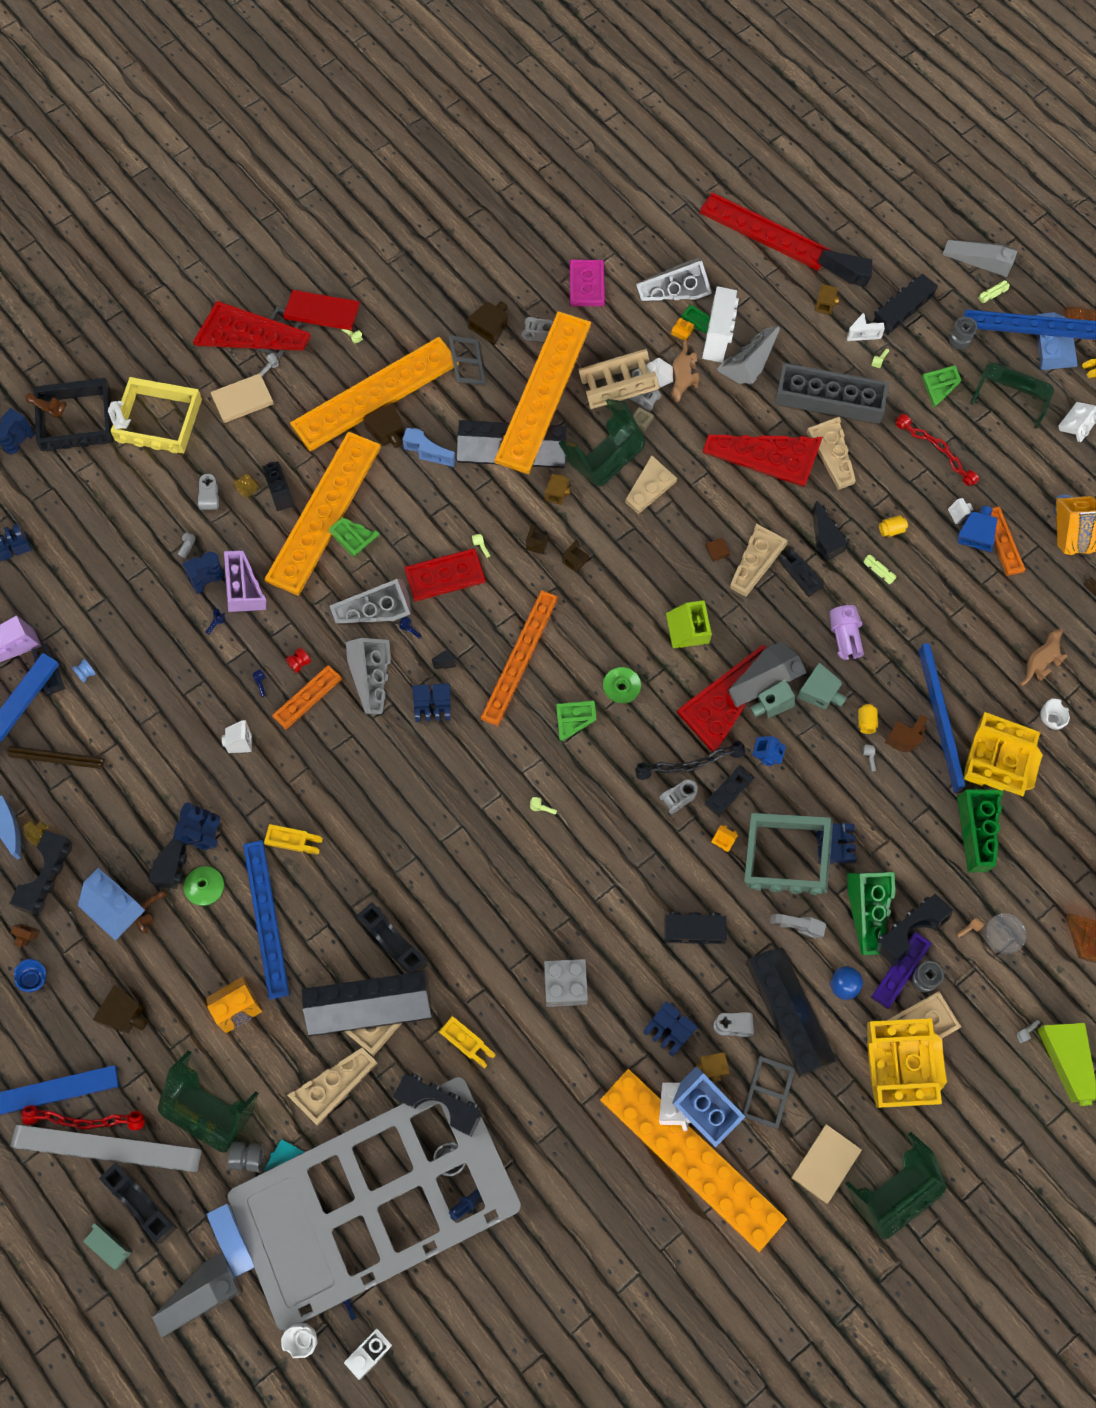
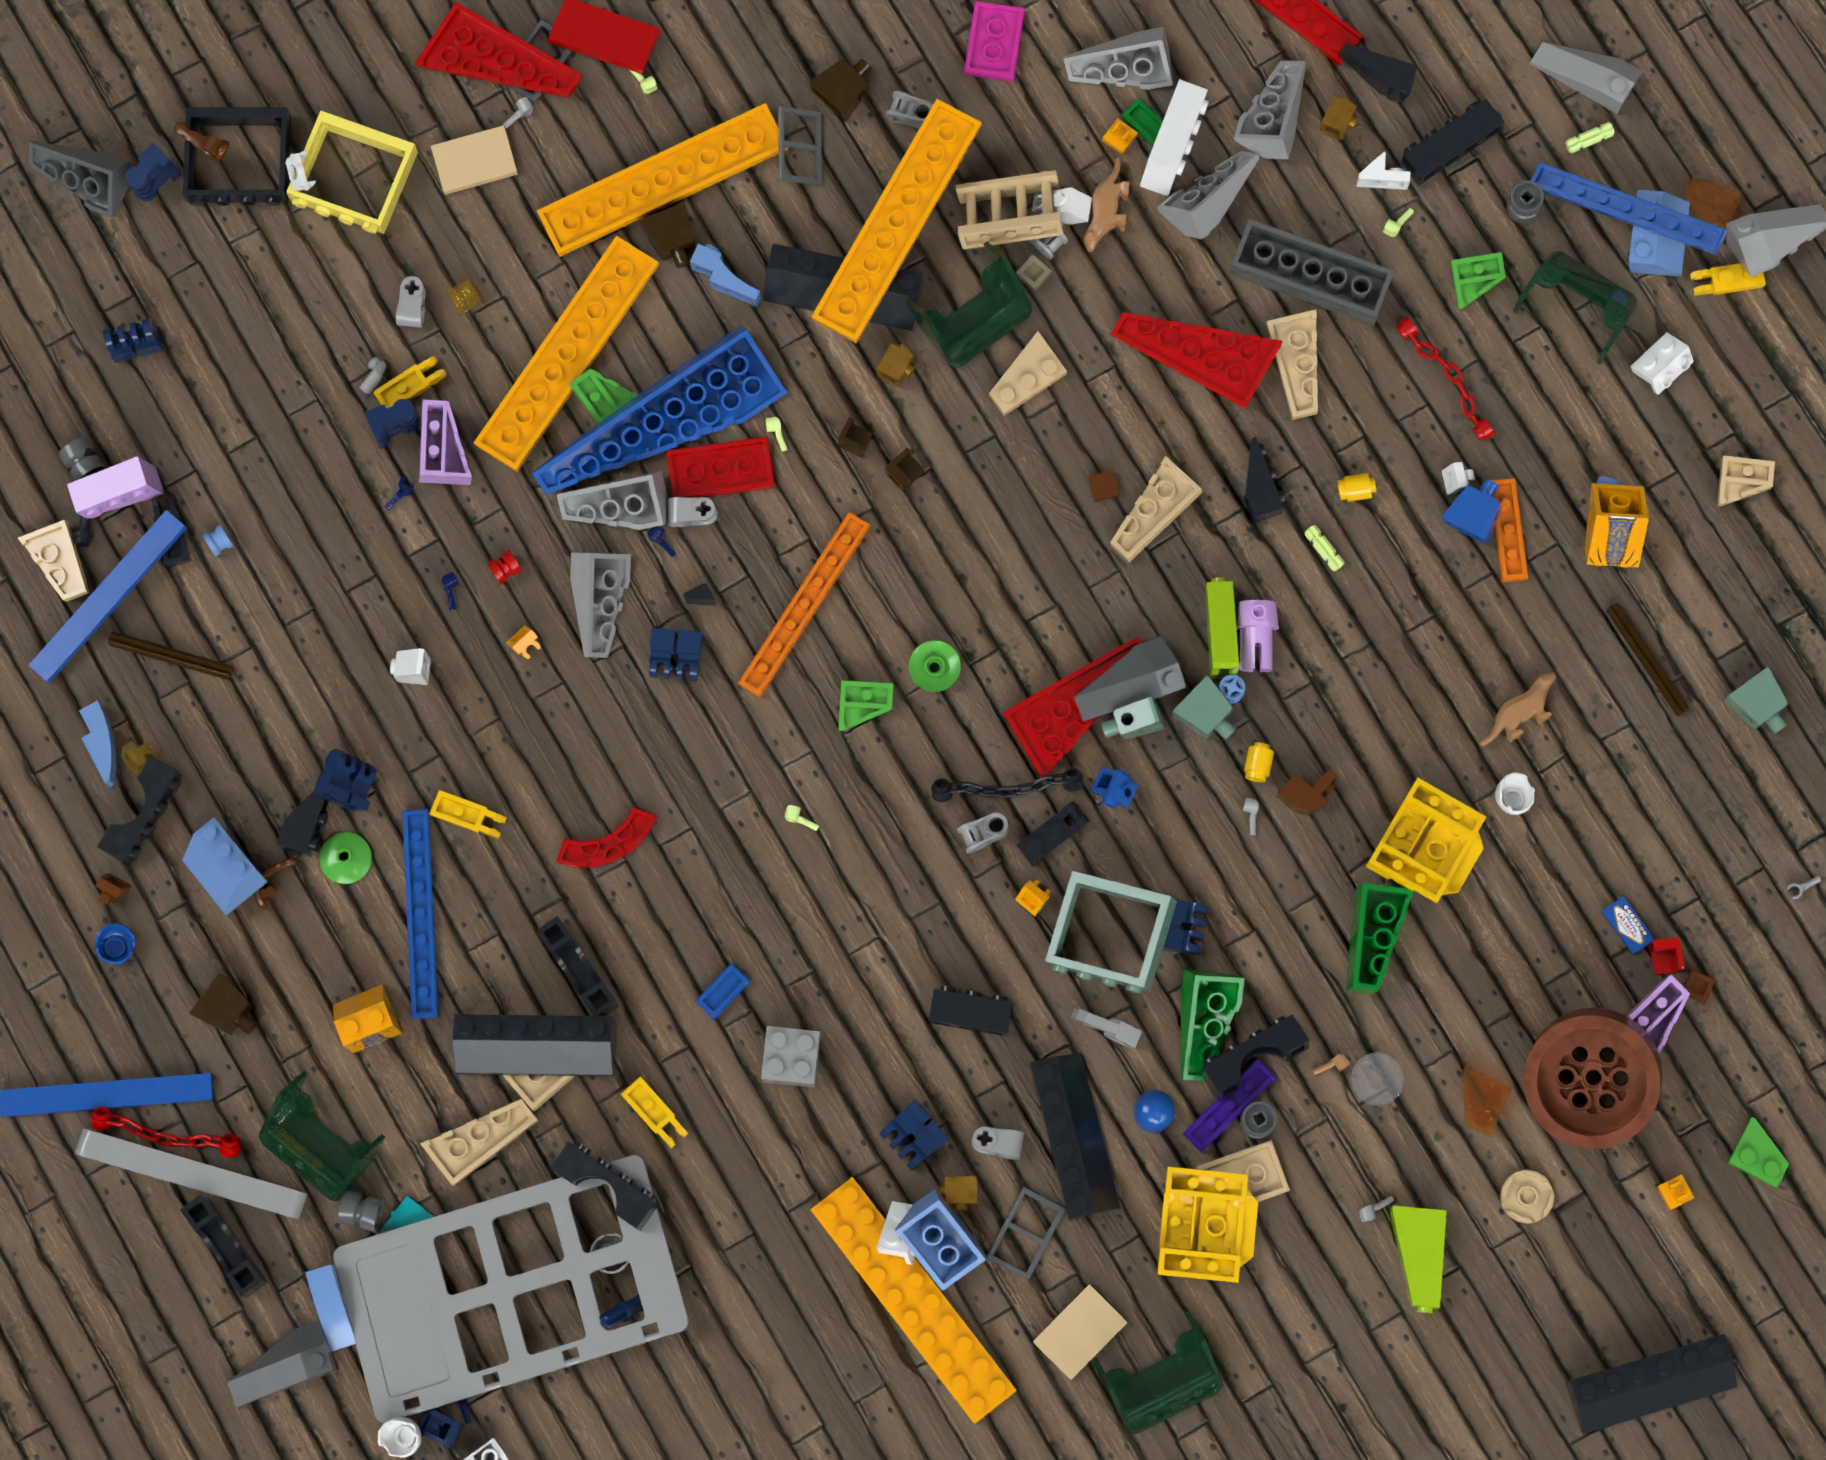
camera: 15 degrees right, 10 degrees up
sand green panel [83,1223,132,1270] -> none
black slope [261,461,294,512] -> none
orange tile [272,665,342,730] -> none
lime slope [666,600,712,649] -> none
black hinge [778,549,824,597] -> none
blue tile [918,643,965,793] -> none
none -> yellow hinge [373,356,447,408]
none -> dark blue slope [418,1409,465,1449]
none -> light orange tile [506,625,541,659]
none -> blue wedge [532,325,787,494]
none -> red tile [556,807,658,868]
none -> light grey piece [668,497,718,527]
none -> blue tile [695,963,751,1020]
none -> lime slope [1205,578,1239,679]
none -> medium blue wheel [1218,674,1245,704]
none -> light grey wedge [1234,60,1306,159]

